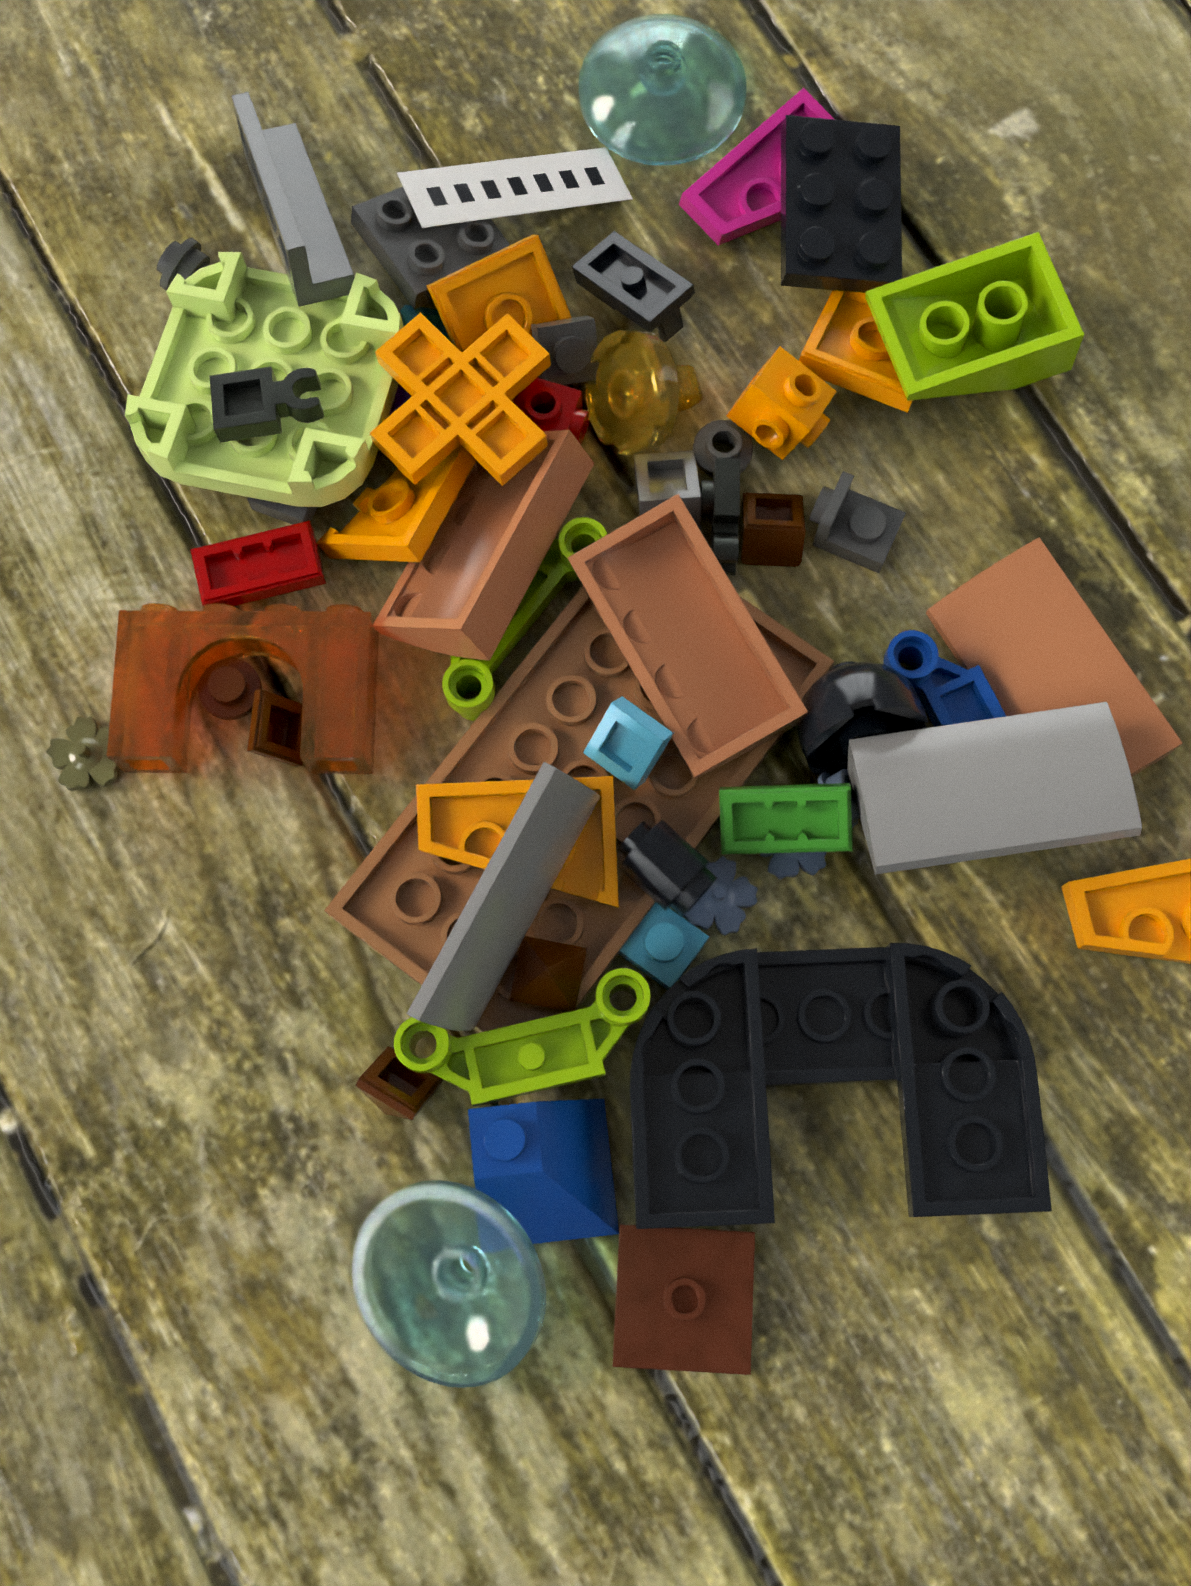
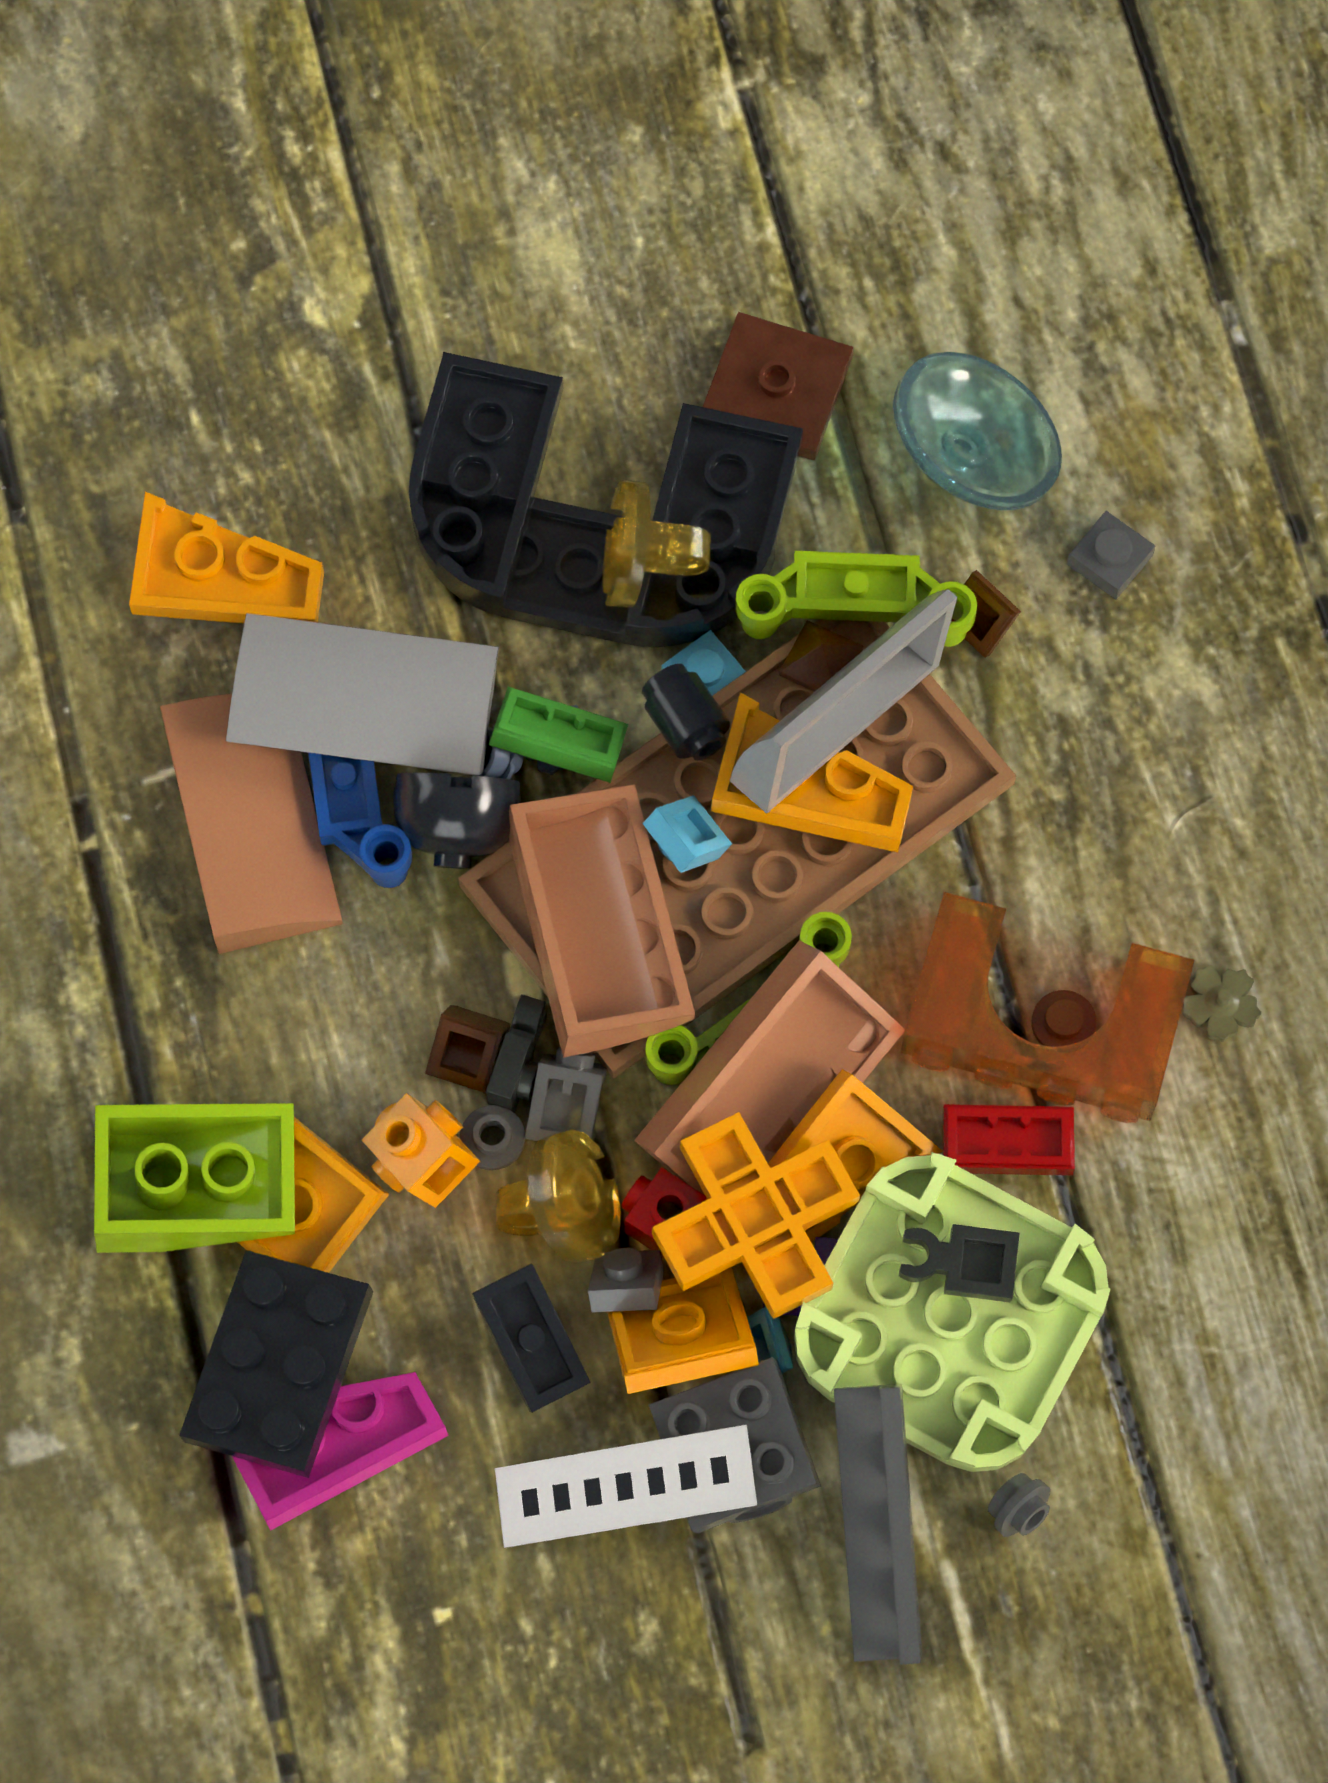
camera: 165 degrees left, 5 degrees down
reddish brown slope [247,689,310,767] -> none
blue slope [468,1099,619,1249] -> none
clear light blue dish [579,14,747,165] -> none
sand blue plant [684,856,758,936] -> none
dark grey bracket [809,471,906,573] -> none
none -> clear yellow tile [603,479,711,608]
none -> dark grey plate [1067,511,1156,600]

